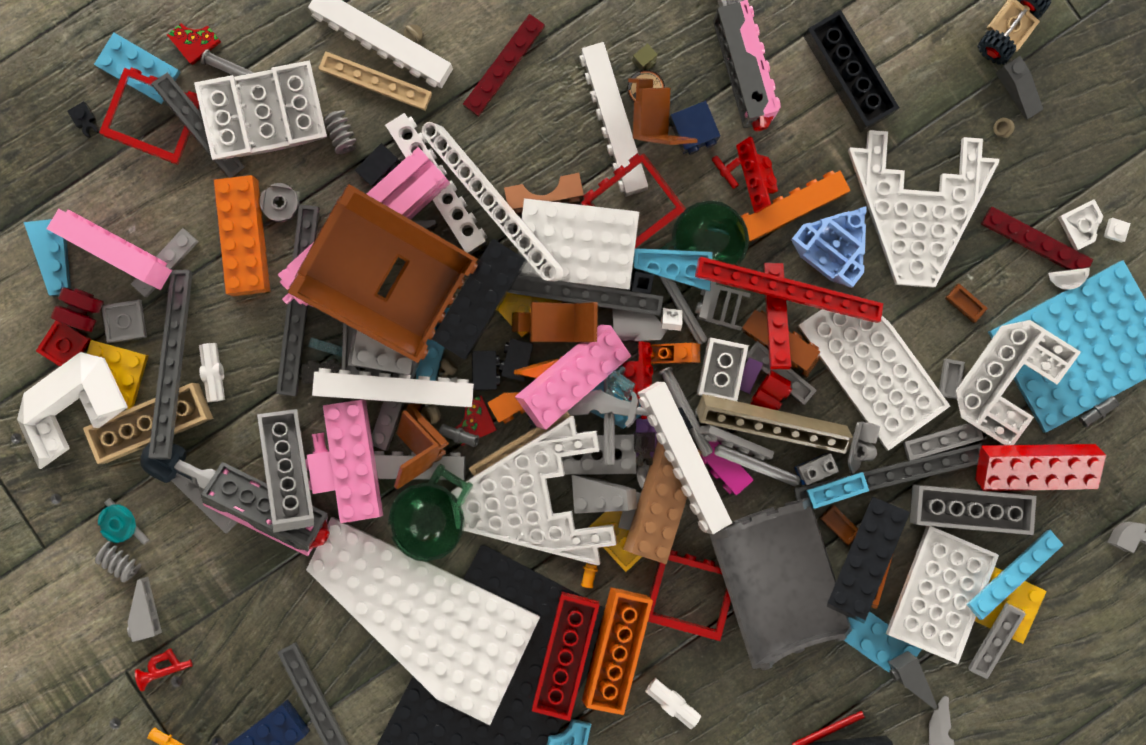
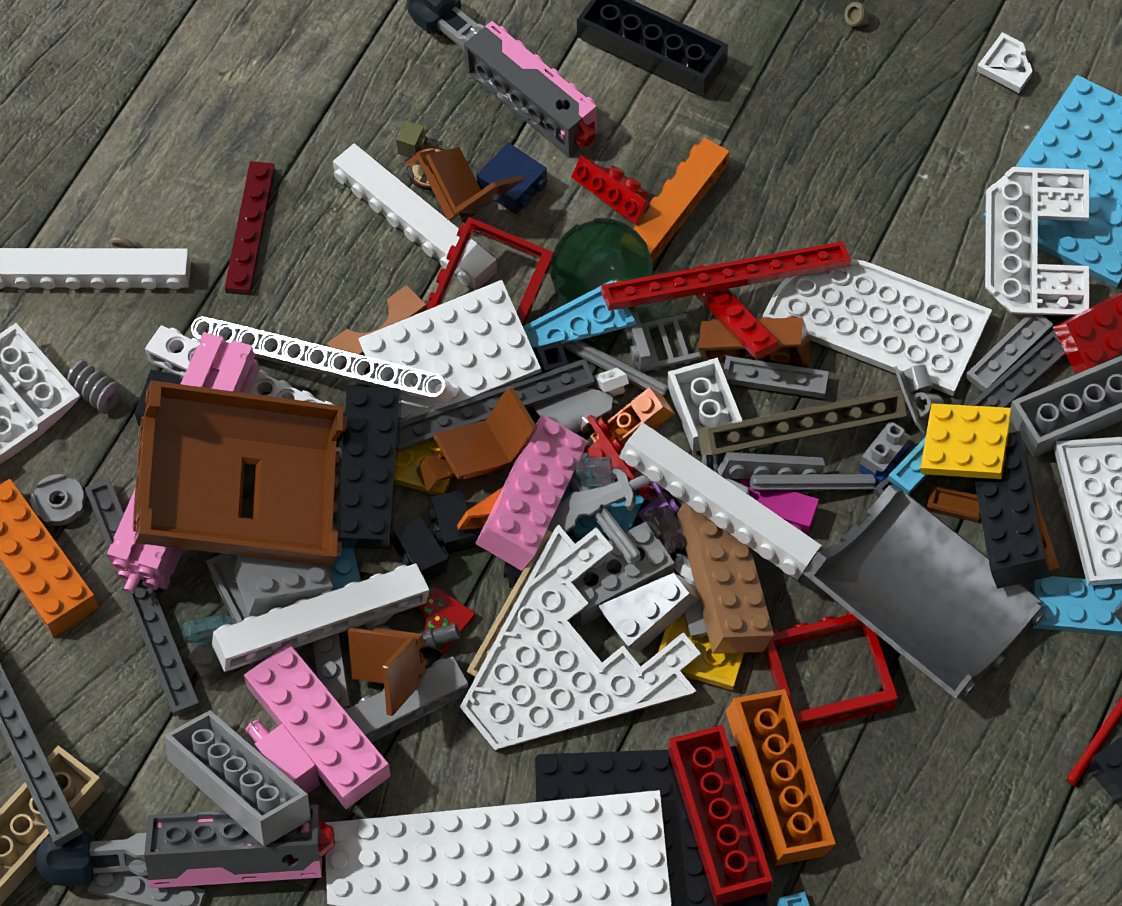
camera: 25 degrees left, 25 degrees down
white piece [199,343,225,402] -> none
tan plate [319,51,432,111] -> none
clear green windscreen [388,464,473,562] -> none
orange slope [487,392,526,424] -> none
light orange pin [581,563,598,588] -> none
white piece [645,678,701,729] -> none
red piece [712,155,741,189] -> none
medium lavender sticker [740,357,763,394] -> none
red brick [750,370,792,410] -> none
light blue wedge [791,206,866,288] -> none
white wing [848,130,999,288] -> none
light grey tile [939,359,965,400] -> none
dark orange tile [945,284,988,323] -> none
dark red plate [981,207,1094,270] -> none
white plate [1048,268,1090,290] -> none
white plate [1104,218,1131,243] -> none
none -> yellow plate [920,404,1012,479]

